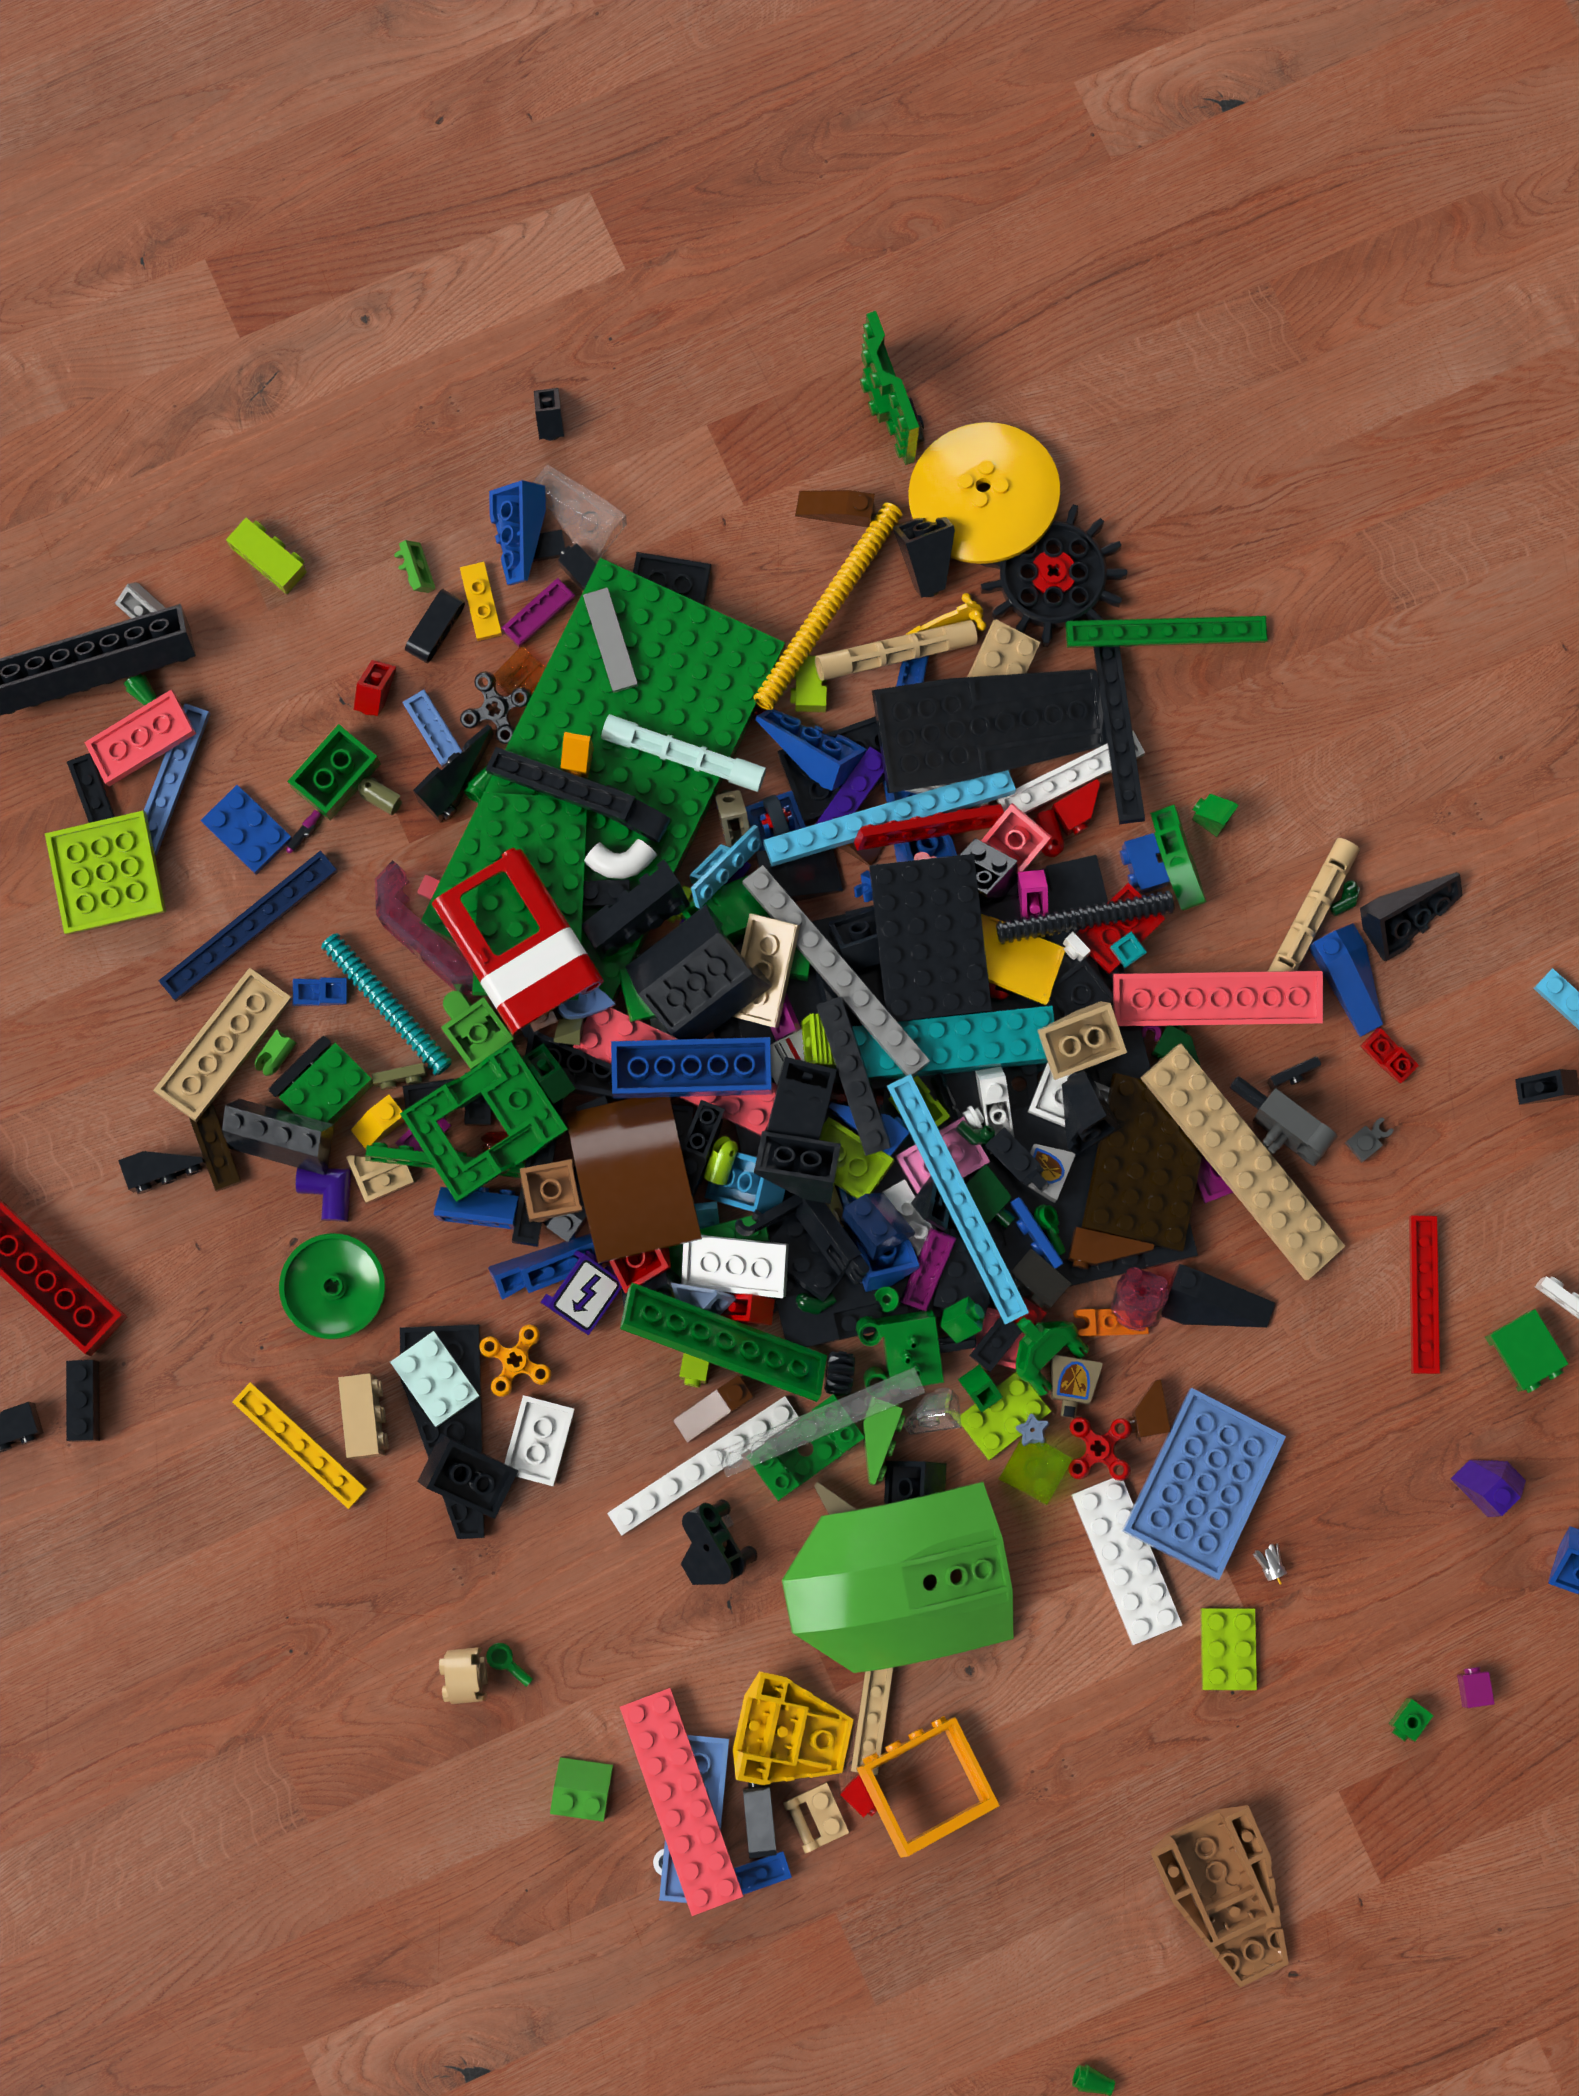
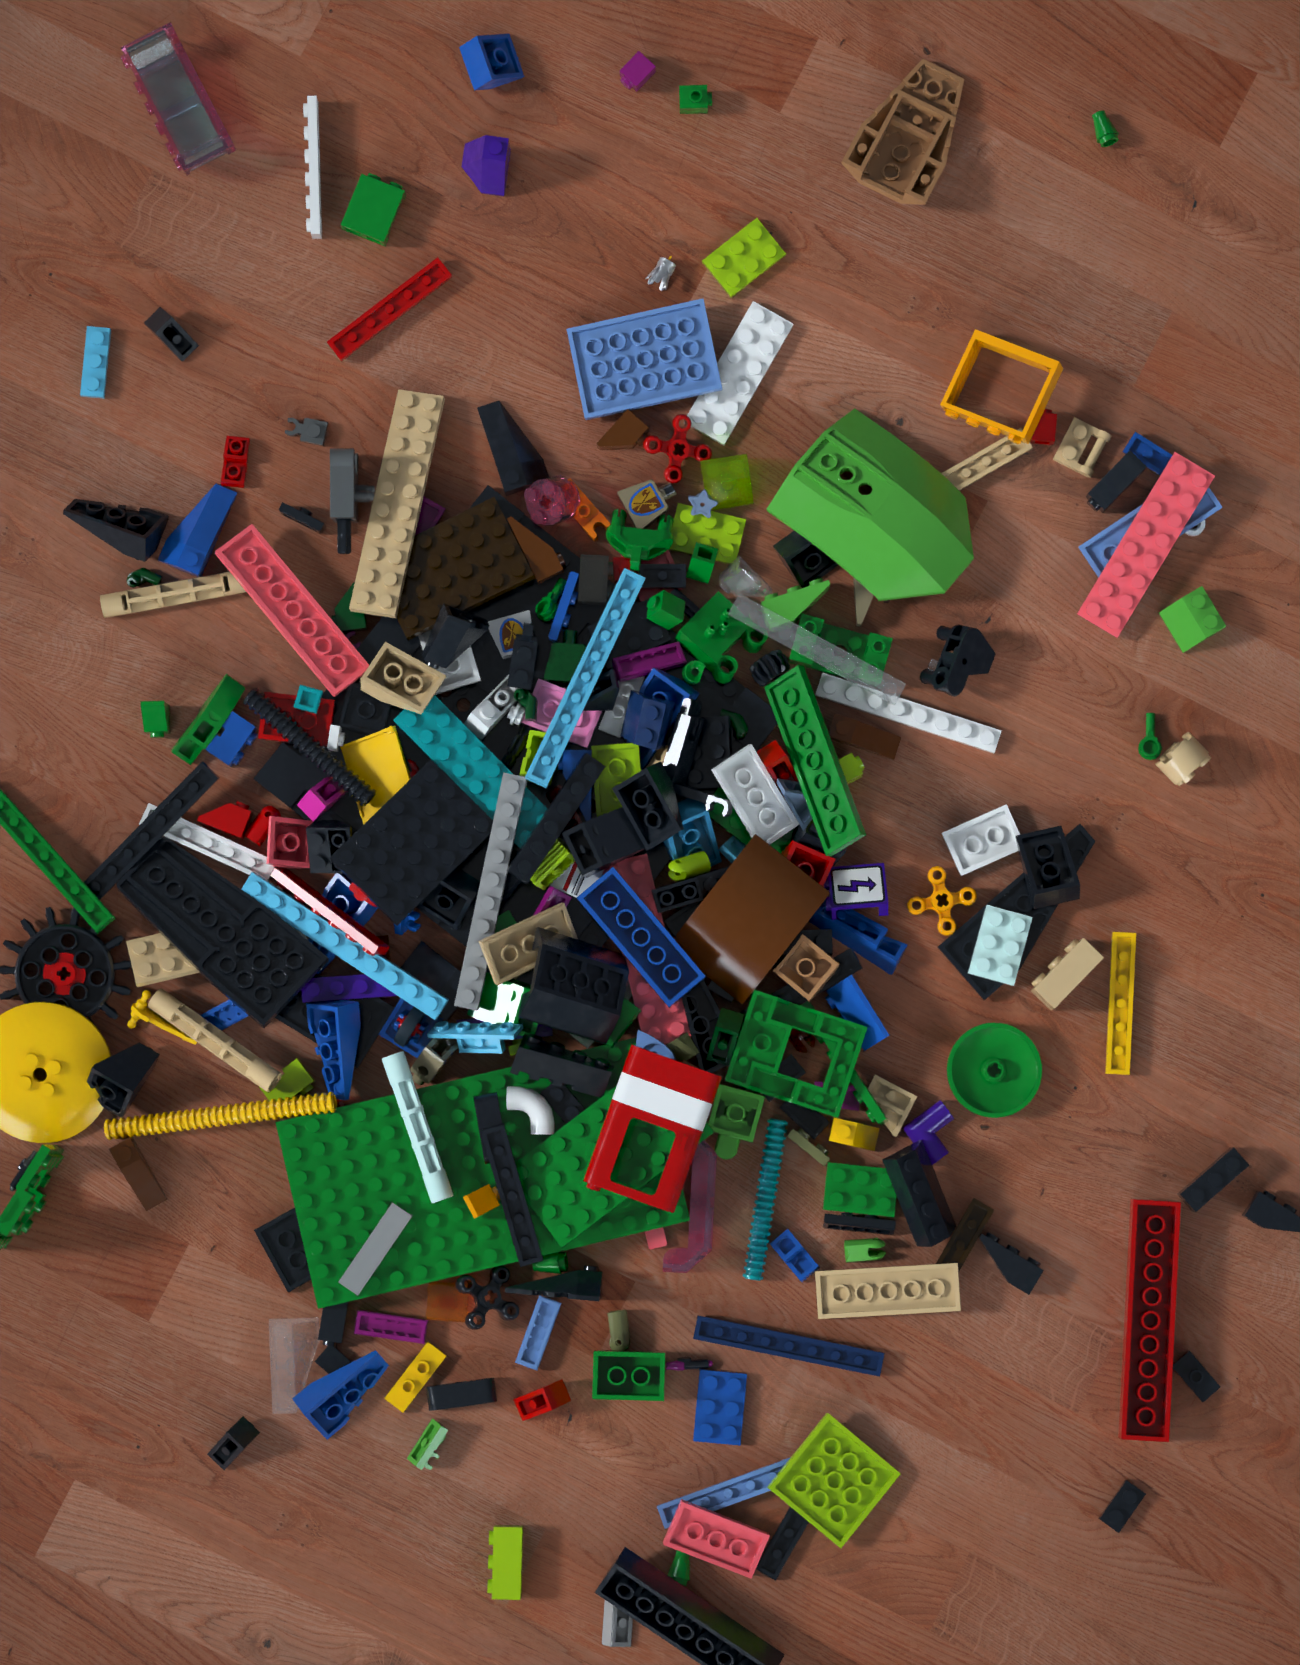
camera: 120 degrees left, 5 degrees up
yellow wedge [733,1671,854,1785] -> none

